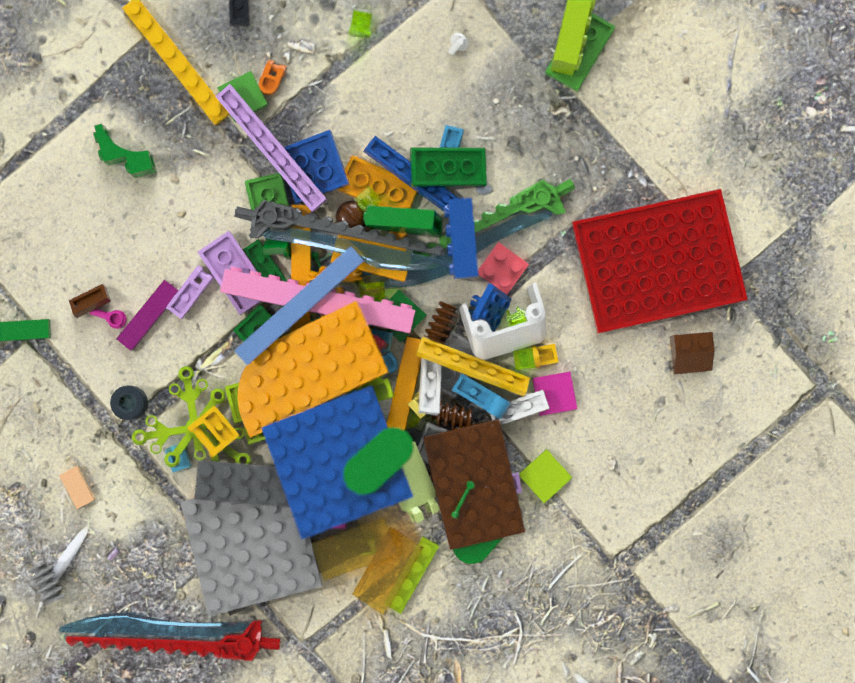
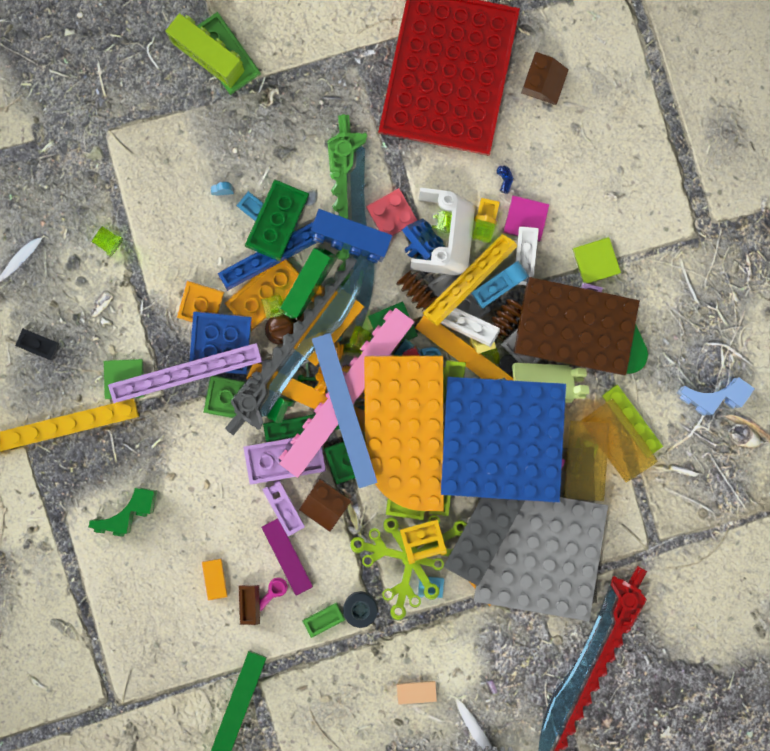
camera: 70 degrees left, 0 degrees up
orange plate [259,60,287,95] -> none
green tile [343,427,414,494] -> none
white plate [449,33,469,55] -> none
green hinge [451,481,474,518] -> none
none -> light orange plate [177,281,224,322]
none -> light orange tile [202,558,228,600]
none -> dark azure tile [211,182,234,196]
none -> reddish brown slope [299,479,352,532]
none -> bright green tile [302,602,346,638]
none -> clear blue arm [496,165,514,194]
none -> light blue arch [677,377,755,416]

